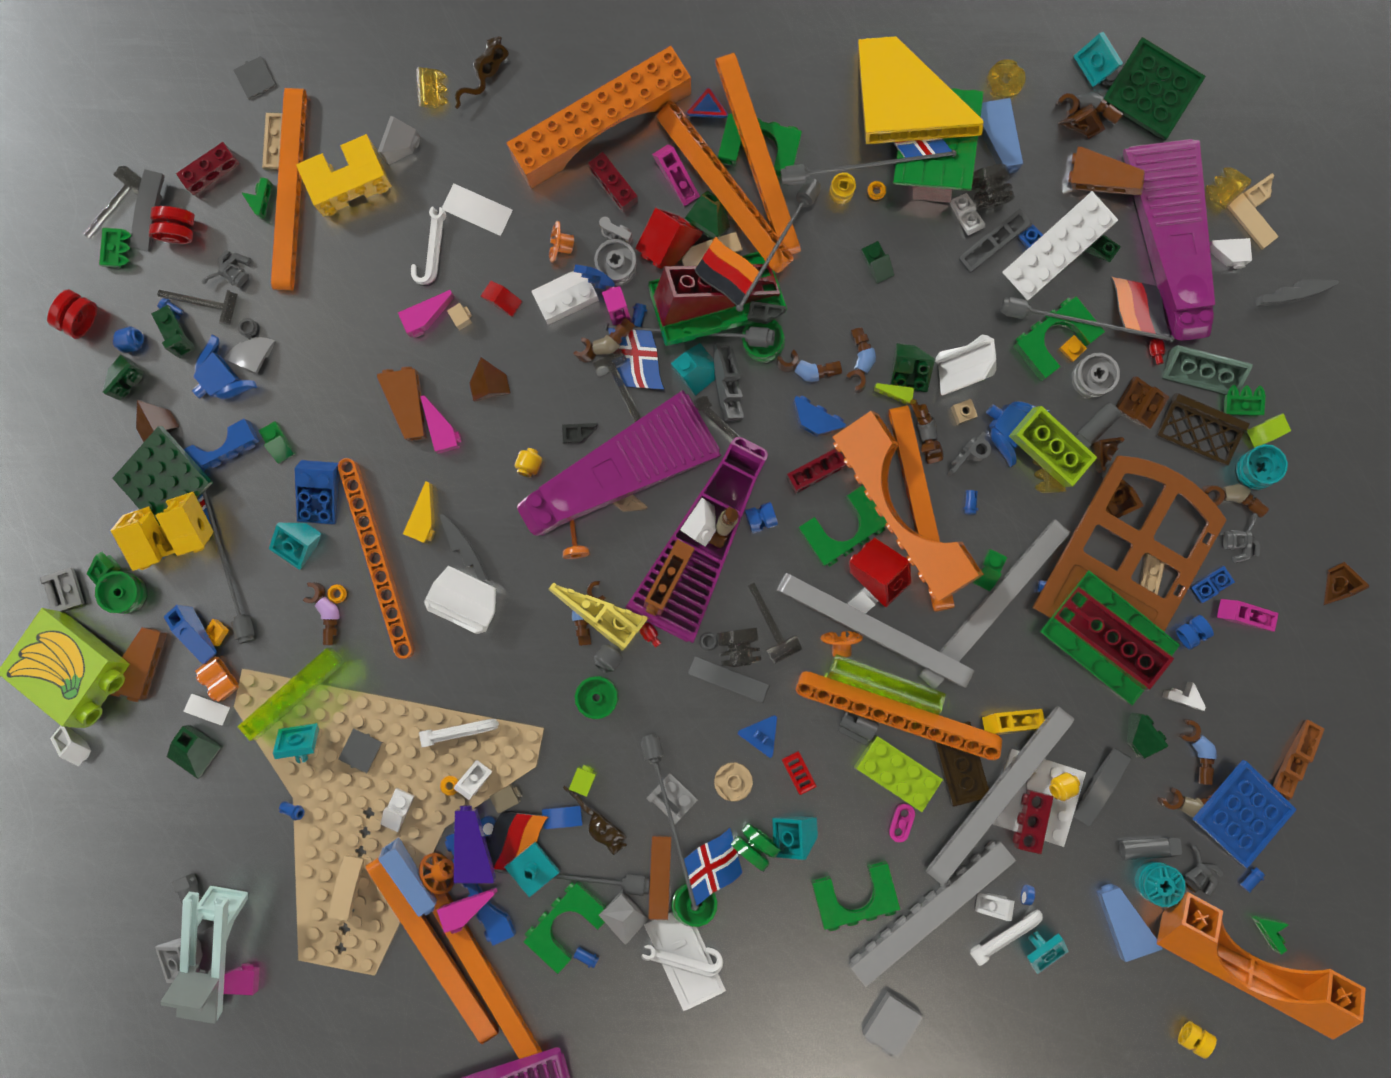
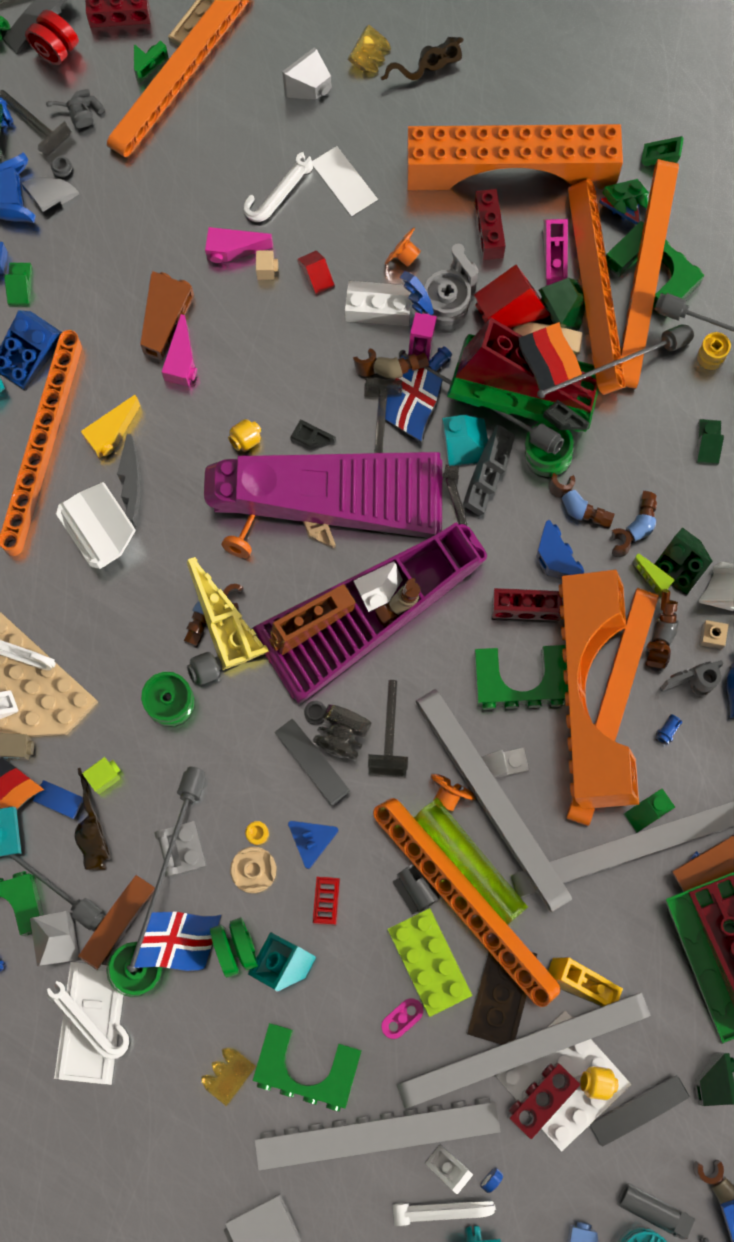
camera: 30 degrees right, 10 degrees down
yellow piece [296,134,392,217] -> none
reddish brown slope [469,357,511,401] -> none
red cylinder [639,623,662,648] -> none
blue wheel [745,502,778,534] -> none
red slope [849,537,911,608] -> none
none -> clear yellow plate [201,1048,257,1106]
none -> yellow tile [245,821,269,845]
none -> green plate [602,179,649,214]
none -> green slope [641,136,684,166]

